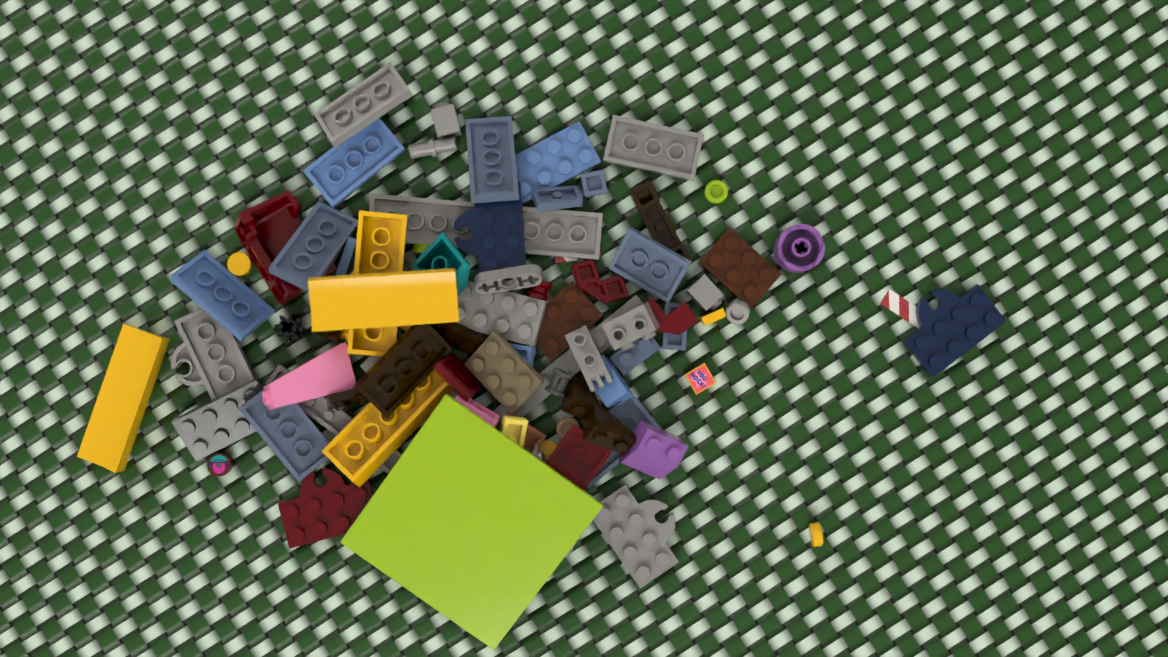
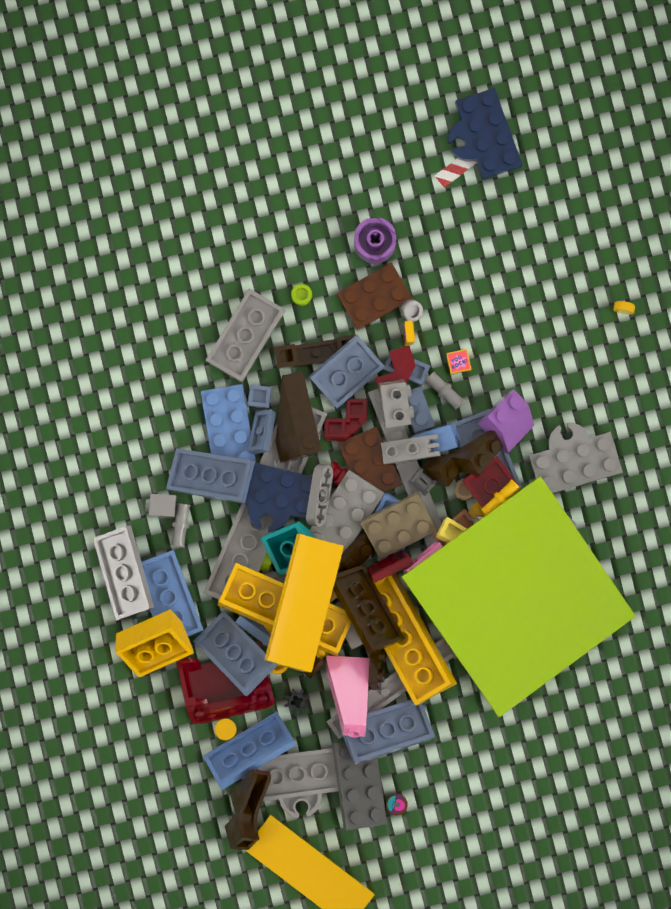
camera: 75 degrees left, 5 degrees down
dark red plate [278,467,374,548] -> none
light grey brick [686,274,723,312] -> none
none -> yellow slope [115,609,194,677]
none -> dark brown arch [225,769,271,850]
none -> dark brown wedge [276,371,322,463]
none -> light grey pin [425,372,465,410]
none -> yellow pin [481,479,521,515]

